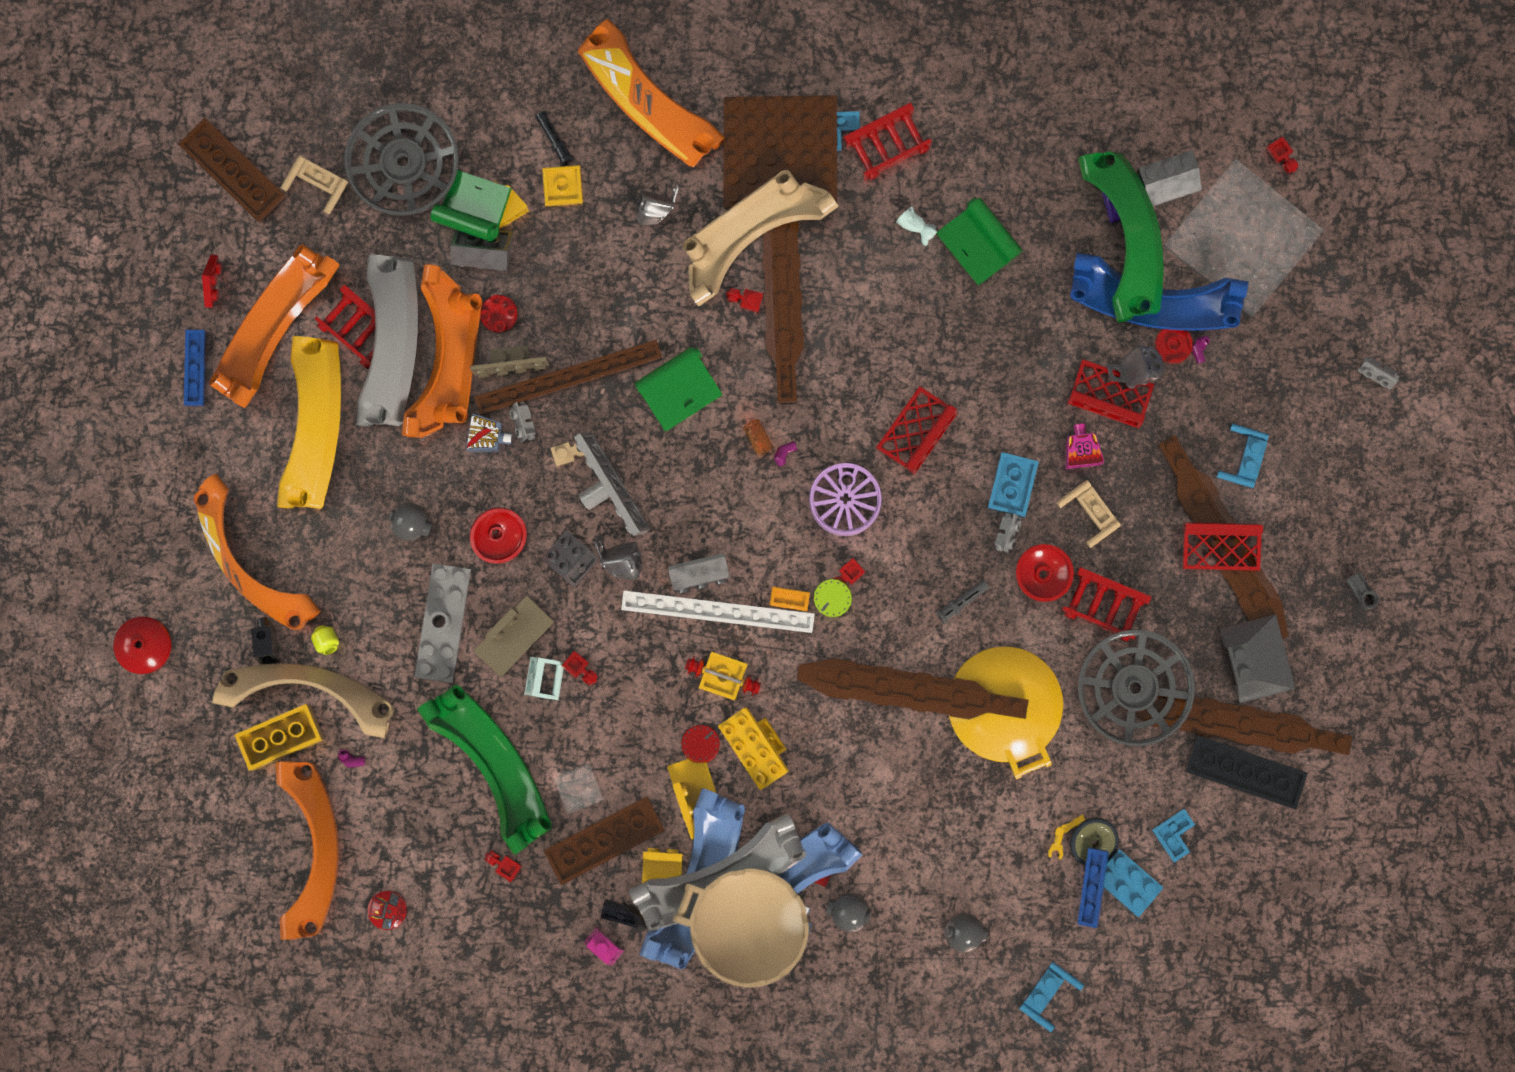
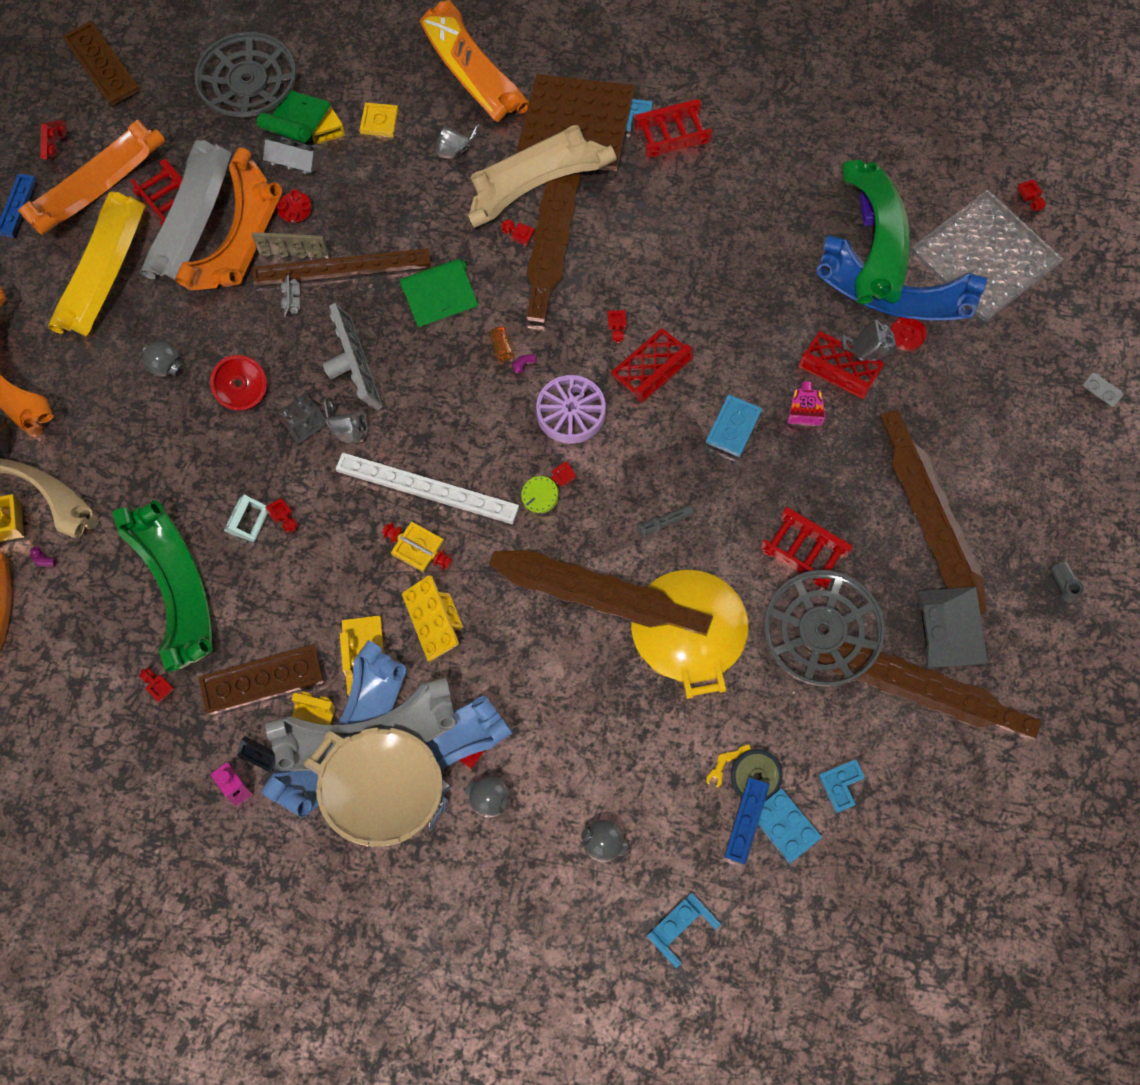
camera: 15 degrees right, 15 degrees down
tan plate [280,155,348,215] -> none
neon yellow head [311,625,339,655] -> none
red dish [368,891,407,930] -> none
light grey plate [414,564,471,683] -> none
torso [466,414,513,452] -> none
dark tan bracket [474,596,554,677] -> none
black pin [535,111,575,167] -> none
tan plate [551,442,584,467] -> none
clear plate [553,764,604,815] -> none
flat silver slope [668,553,730,594] -> none
red tile [681,725,720,763] -> none
light orange plate [769,586,810,612] -> none
light aqua animal [896,206,937,246] -> none
green door [936,197,1023,286] -> none
light grey hinge [994,513,1021,554] -> none
red dish [1016,544,1074,602] -> none
tan plate [1056,480,1121,548] -> none
flat silver slope [1136,150,1202,207] -> none
red fence [1182,522,1263,571] -> none
black plate [1184,735,1308,810] -> none
magenta arm [1192,336,1210,364] -> none
dark azure plate [1216,423,1269,488] -> none
none -> red plate [607,310,626,343]

